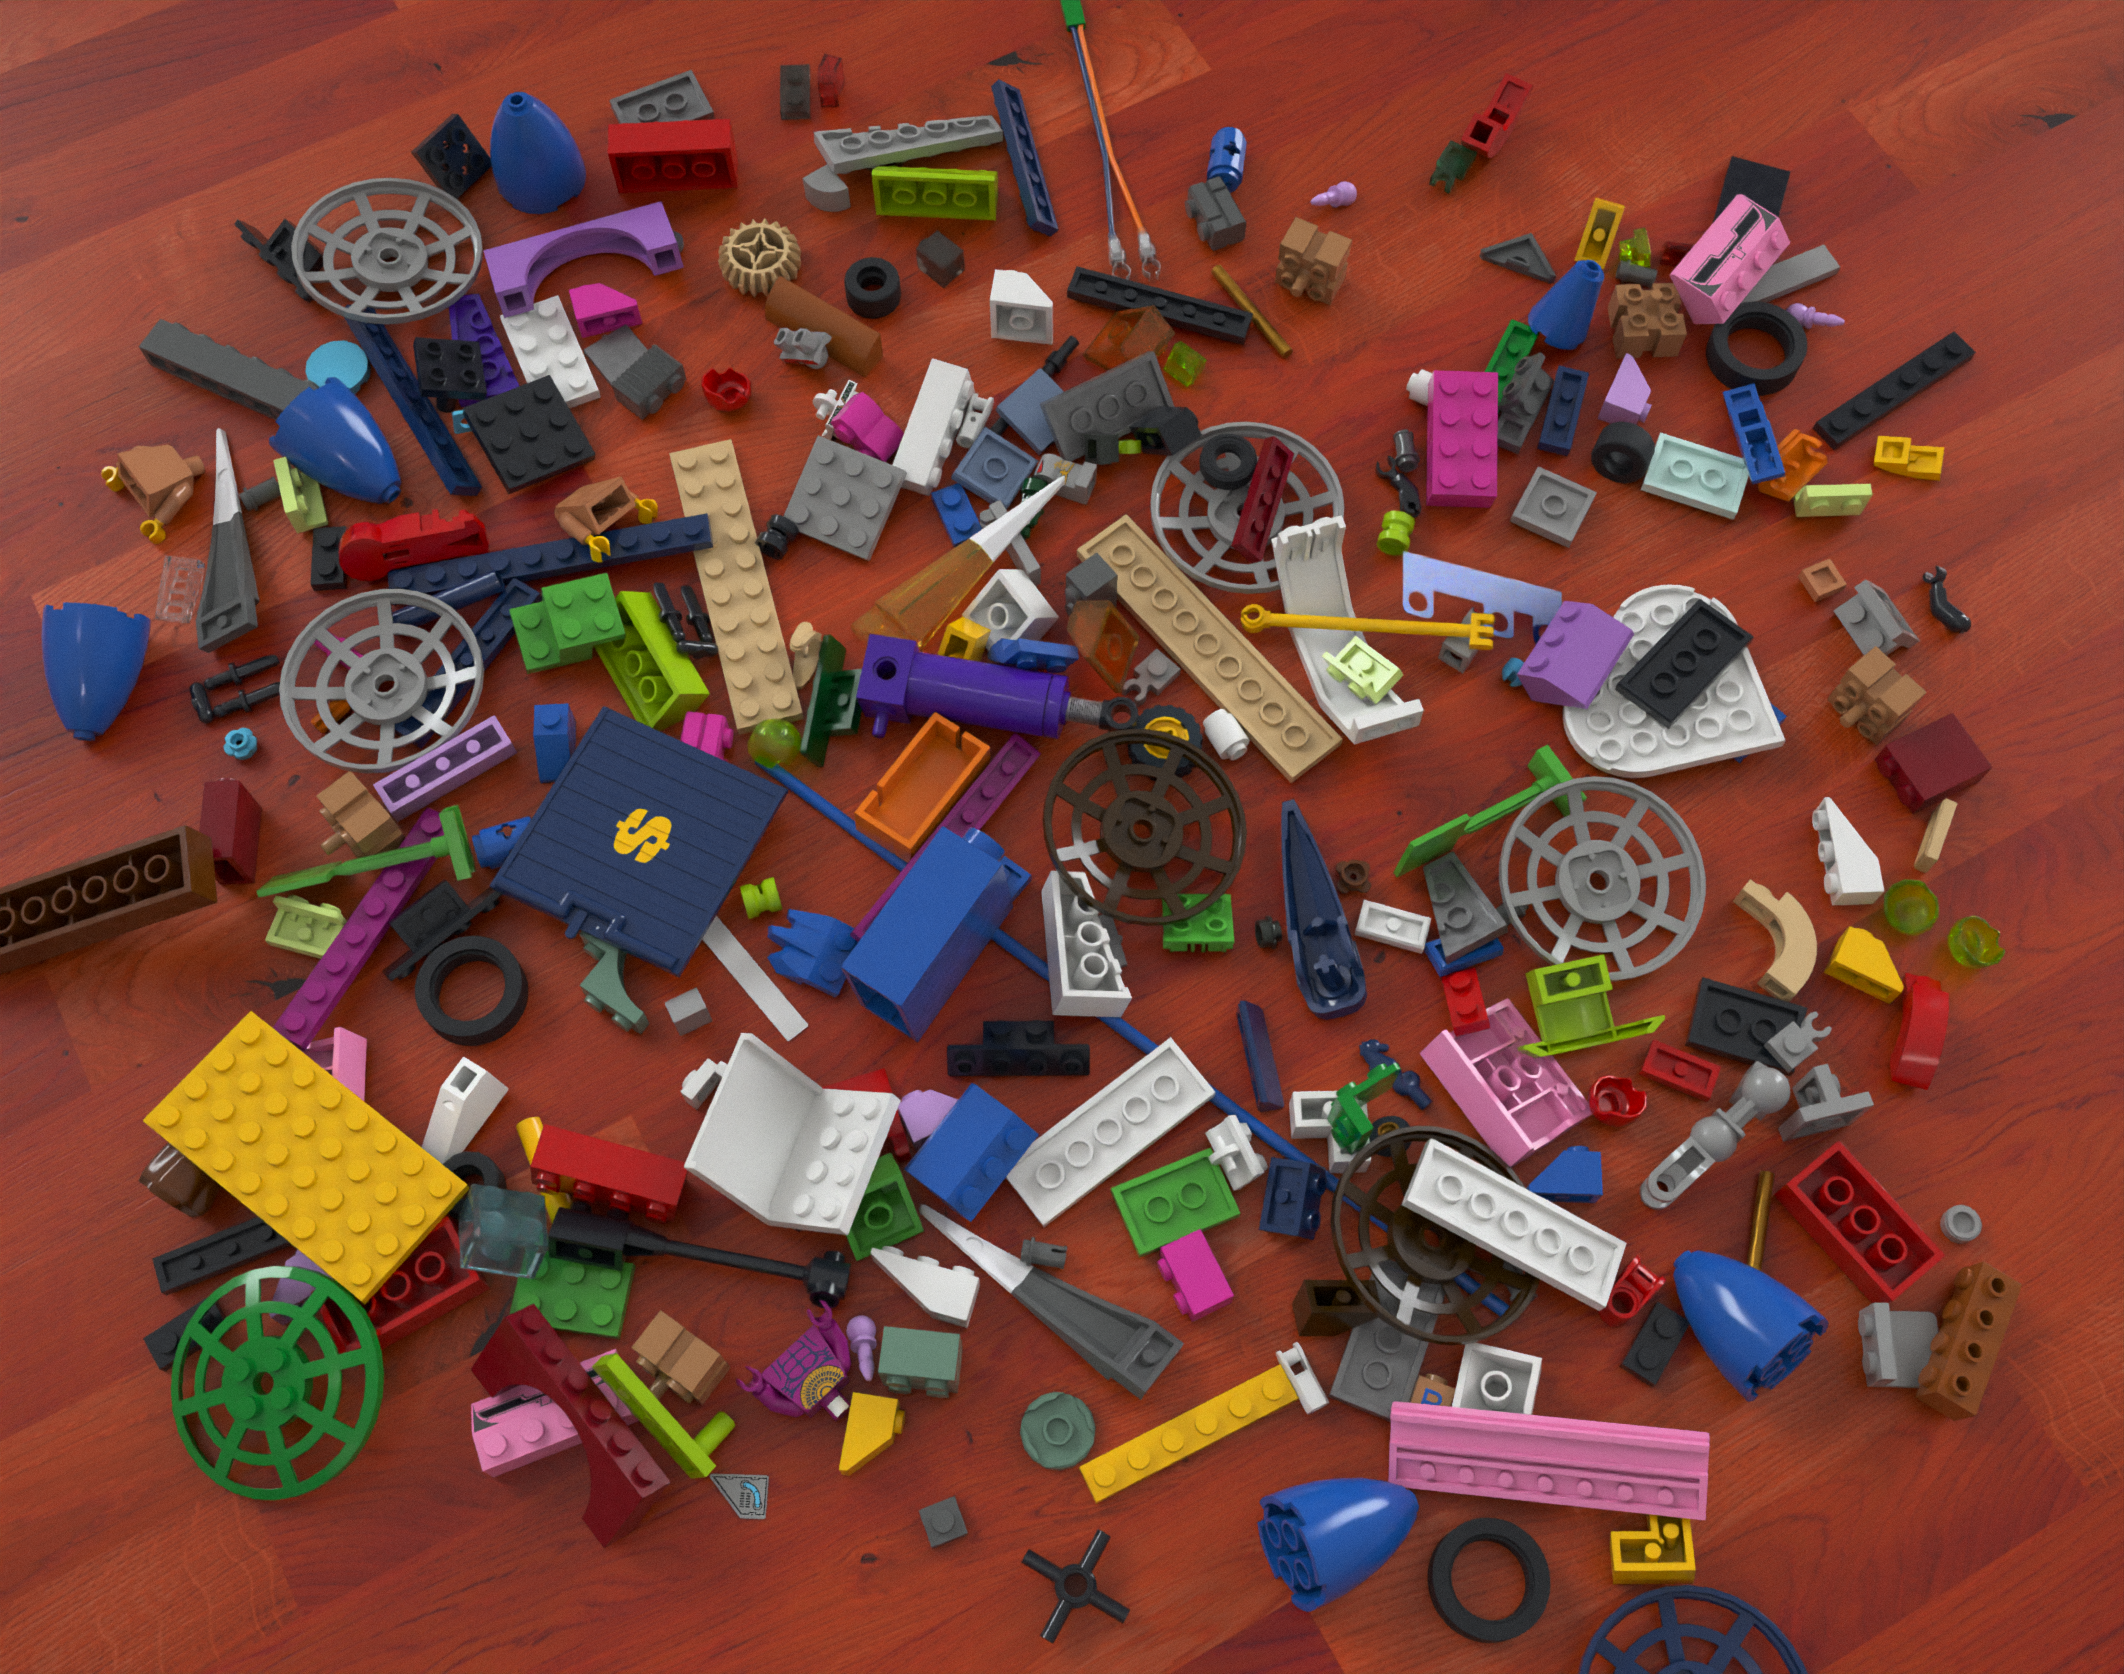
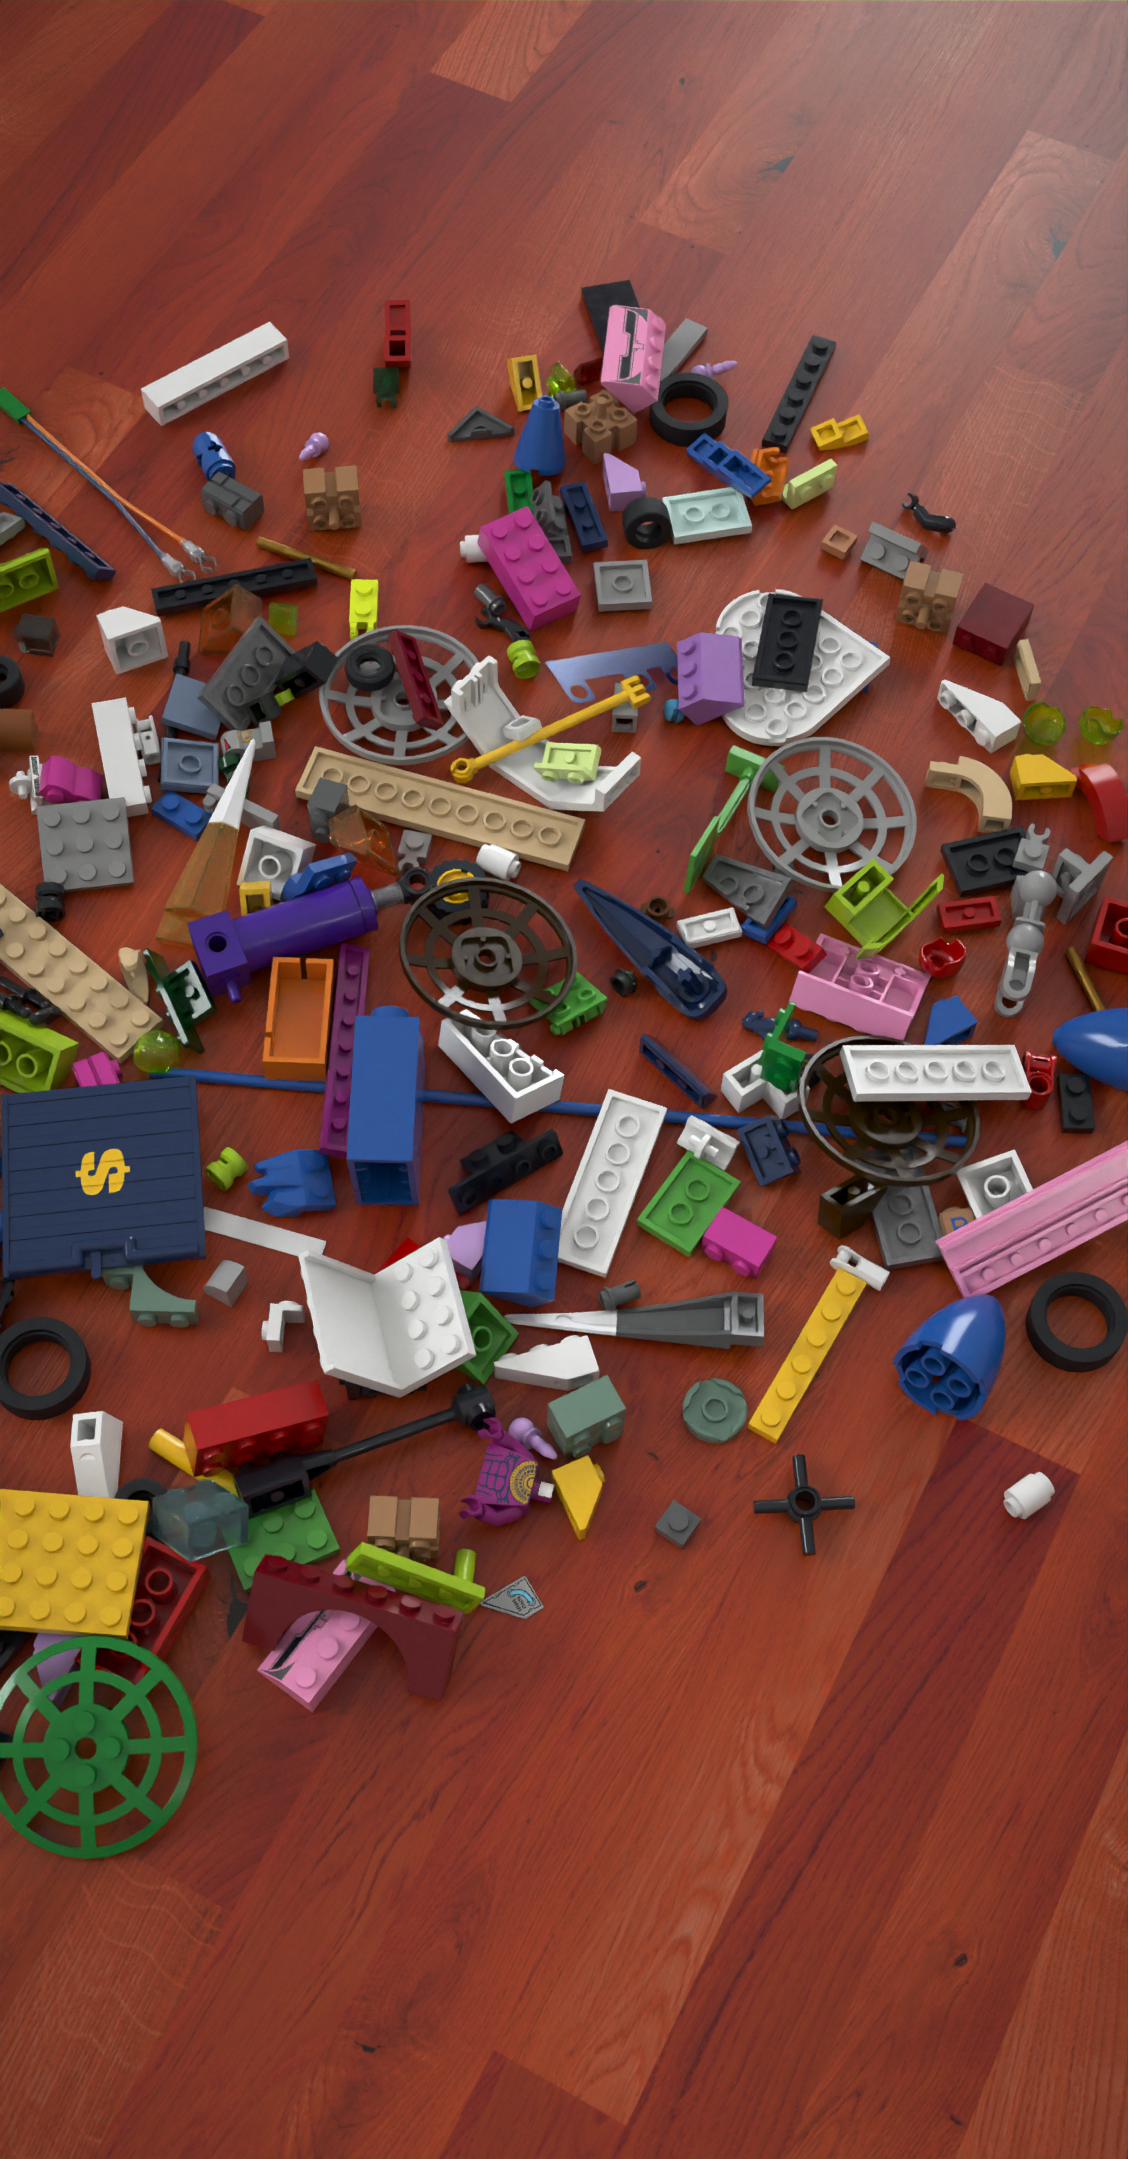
camera: 35 degrees left, 5 degrees down
none -> white brick [141,322,289,426]
none -> neon yellow hinge [349,579,379,641]
none -> white tile [502,715,542,742]

